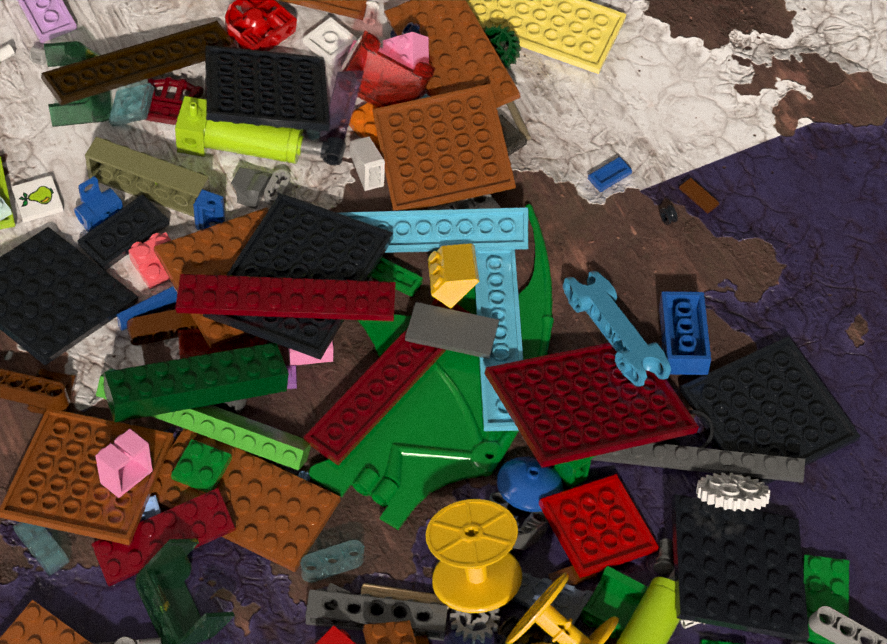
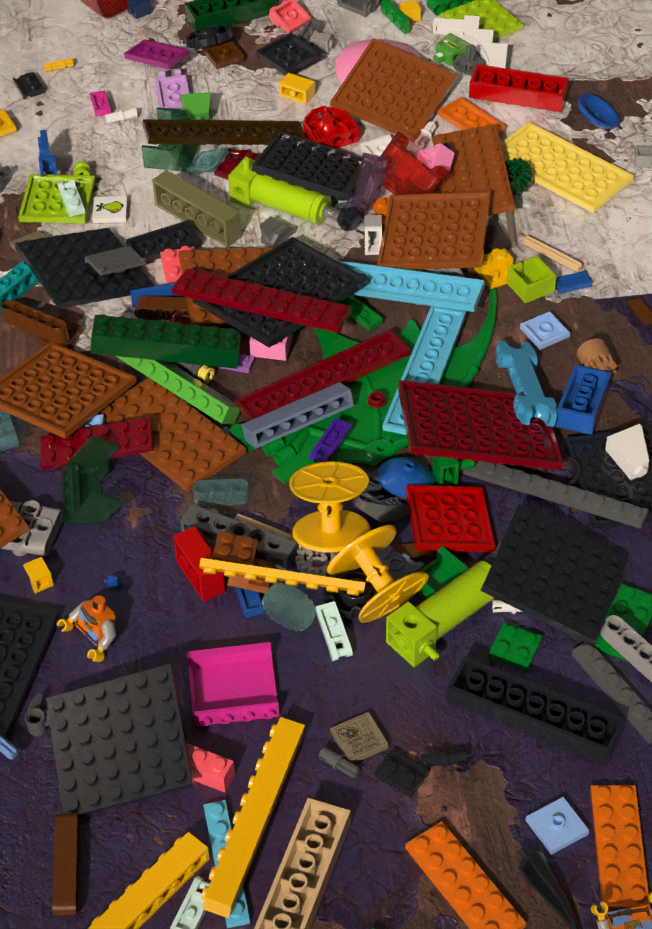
camera: 25 degrees right, 10 degrees down
blue piece [74,176,123,232] -> none
bright pink piece [95,429,153,498] -> none
green plate [171,439,232,493] -> none
blue hinge [193,189,225,230] -> none
light grey beam [264,169,291,206] -> none
dark grey tile [405,302,499,359] -> none
yellow slope [428,243,479,309] -> none
black bush [660,205,678,225] -> none
white gear [696,473,770,511] -> none
none -> dark grey door [85,246,146,276]
none -> bright green torso [180,92,211,120]
none -> light yellow bush [197,365,215,383]
none -> sand blue brick [242,382,354,448]
none -> dark purple plate [309,418,352,462]
none -> dark red plate [368,391,386,408]
none -> yellow plate [474,248,514,289]
none -> lime piece [506,256,556,304]
none -> light blue plate [520,311,570,350]
none -> tan axle [523,236,583,272]
none -> medium nougat gear [577,339,617,378]
none -> white slope [605,424,649,480]

